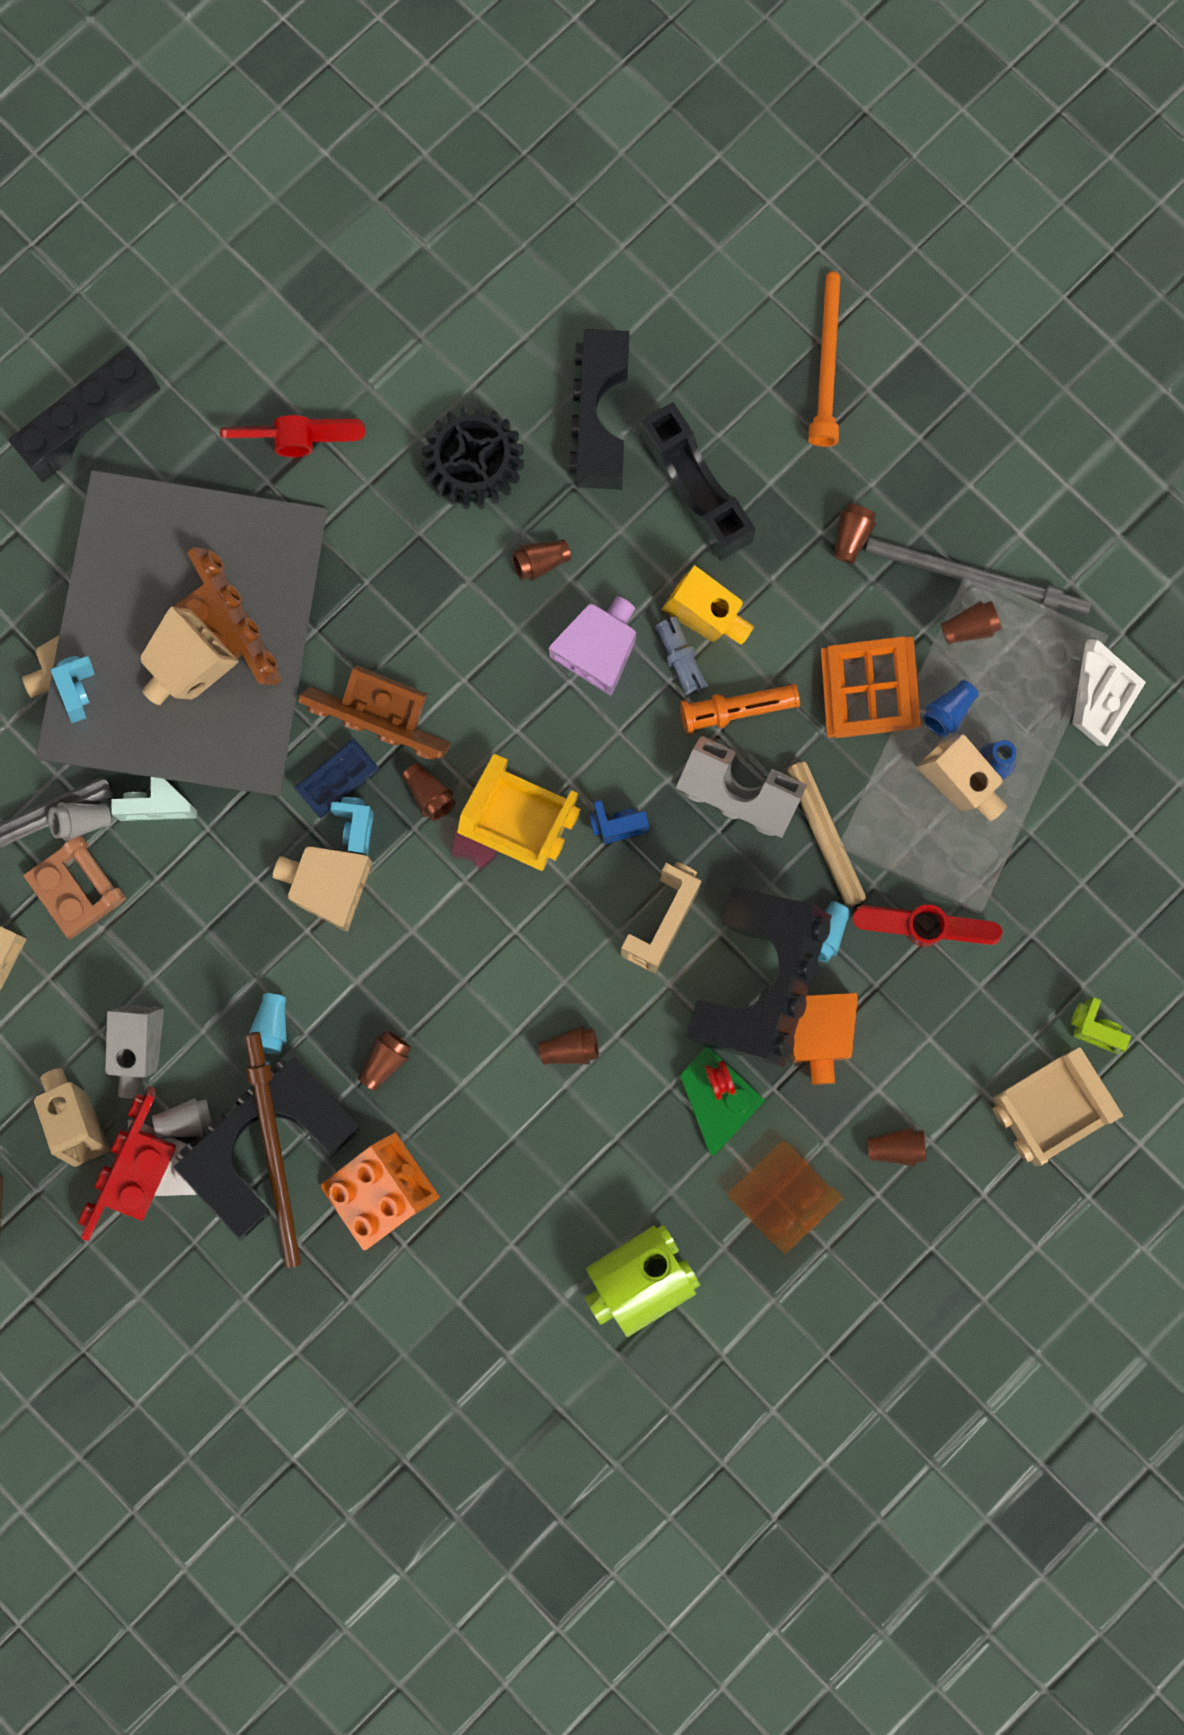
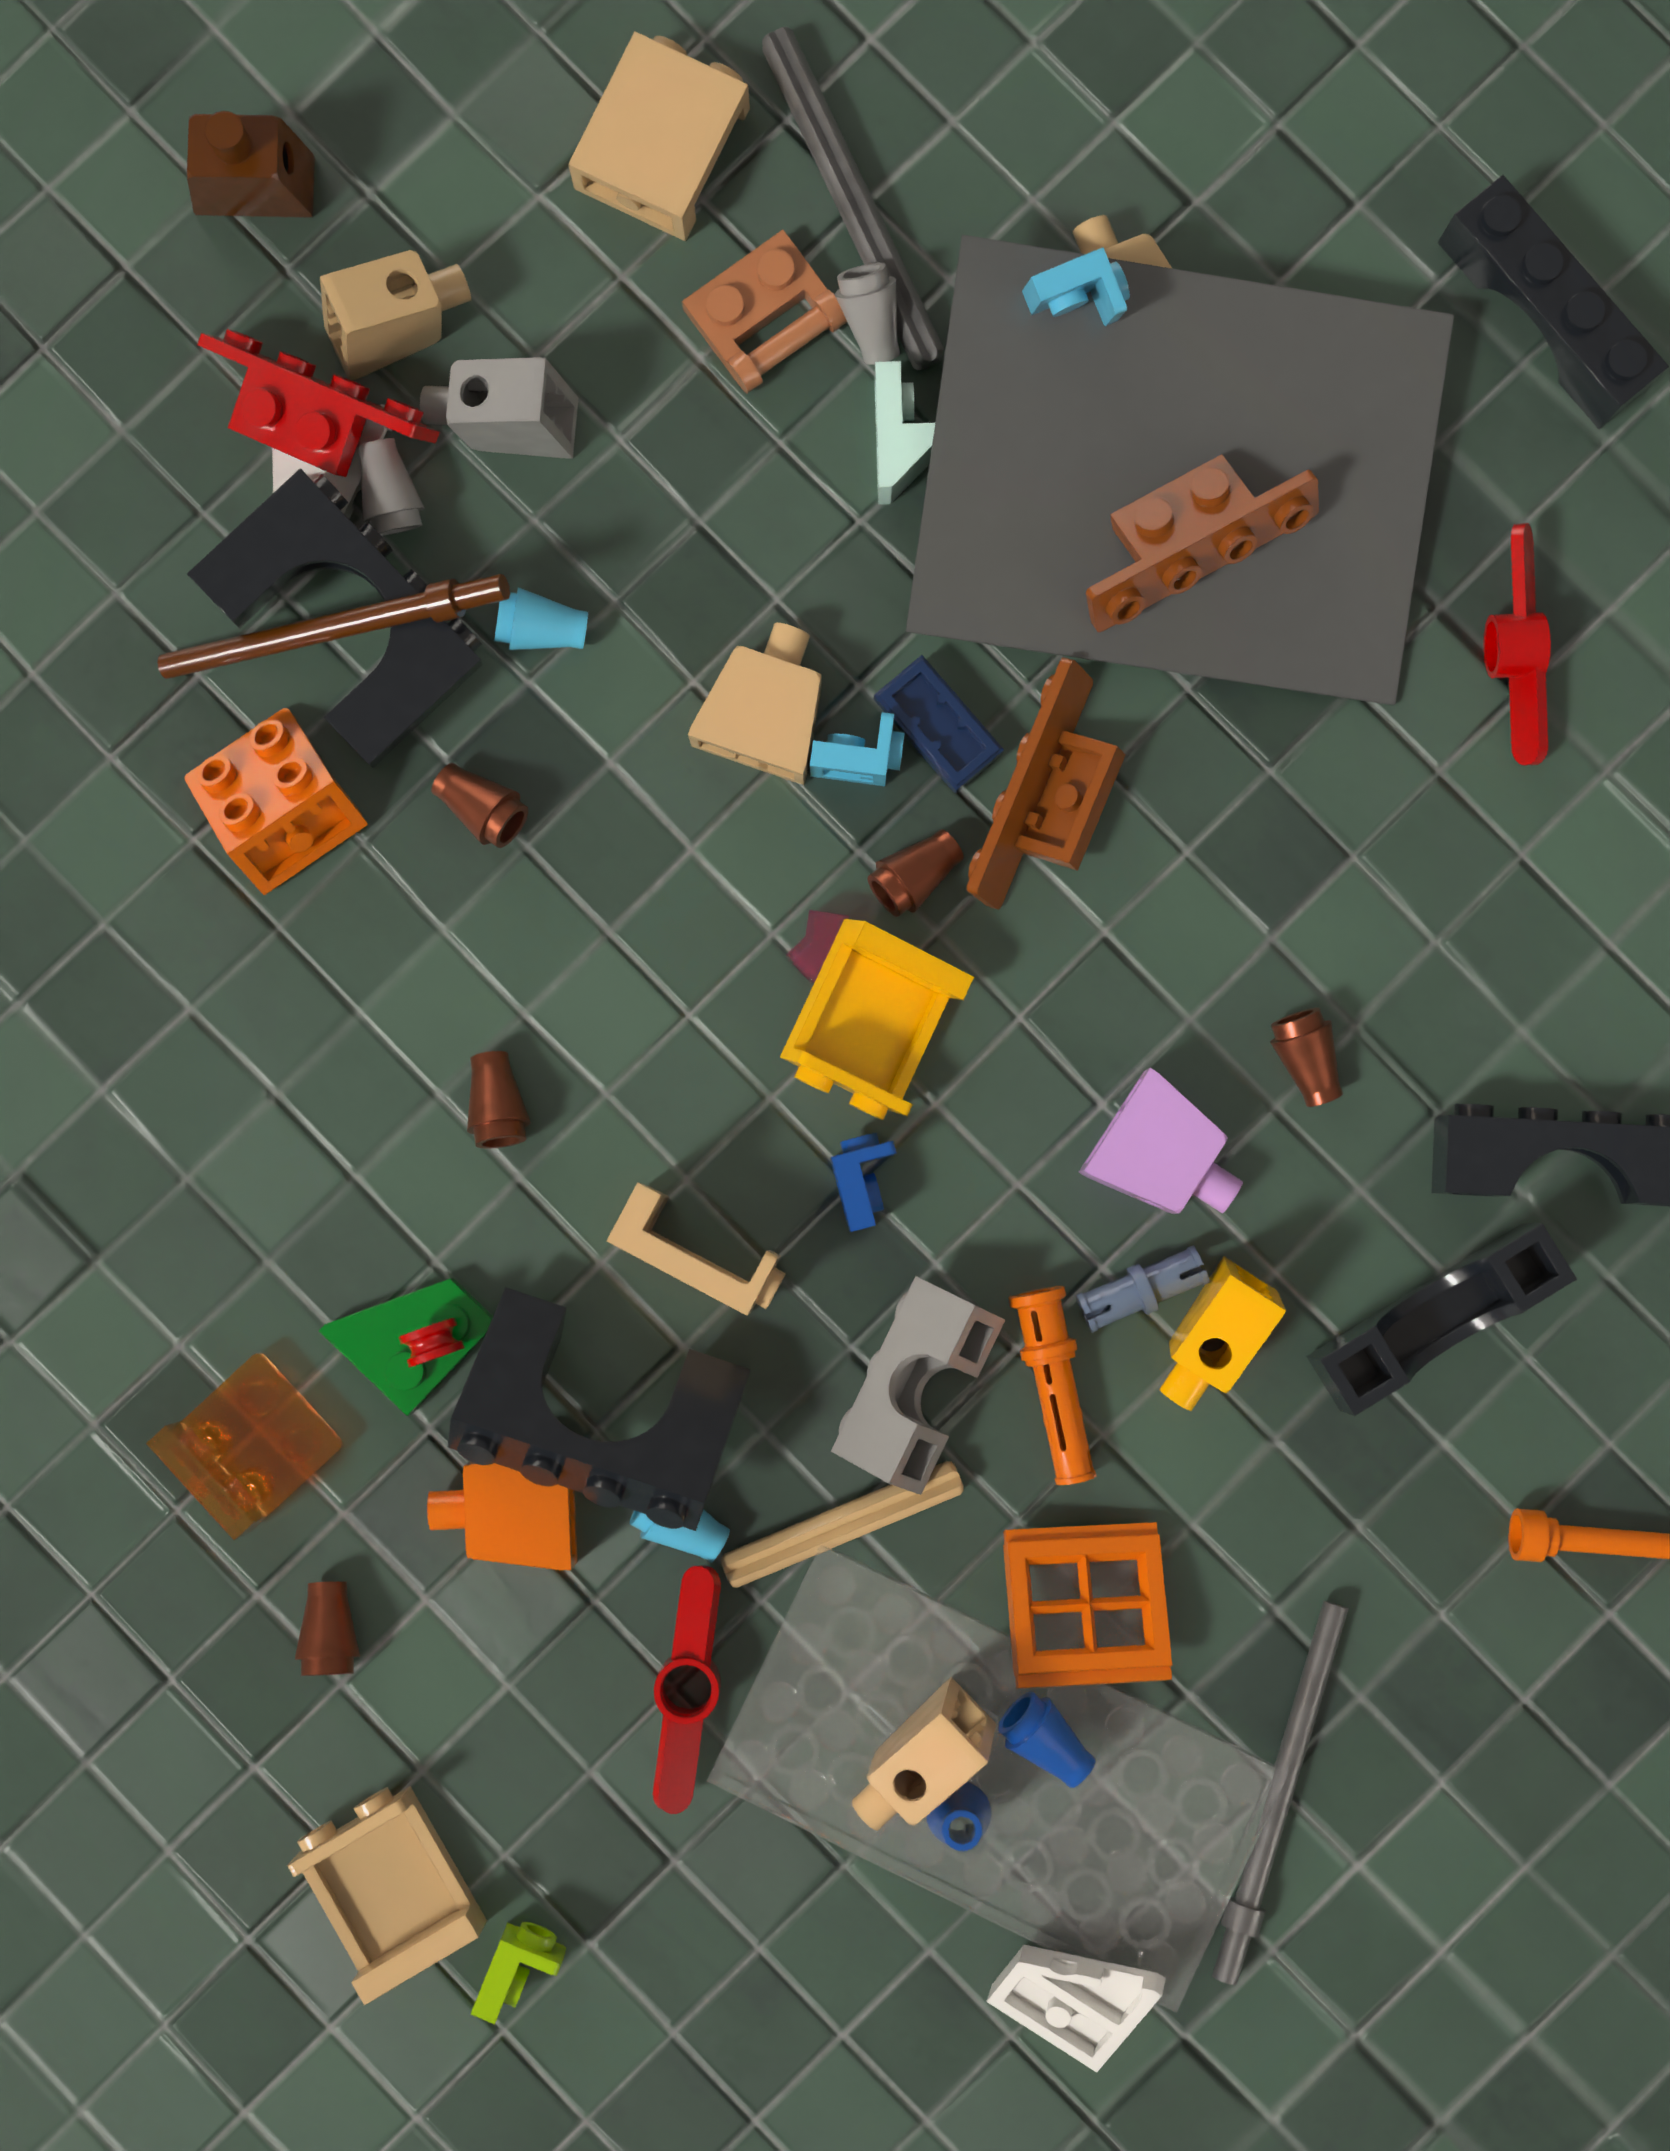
camera: 90 degrees right, 5 degrees up
tan torso [141,606,238,705] -> none
black gear [422,406,524,510] -> none
lime cylinder [584,1224,700,1338] -> none
copper cone [833,504,877,564] -> none
copper cone [940,600,1002,645] -> none

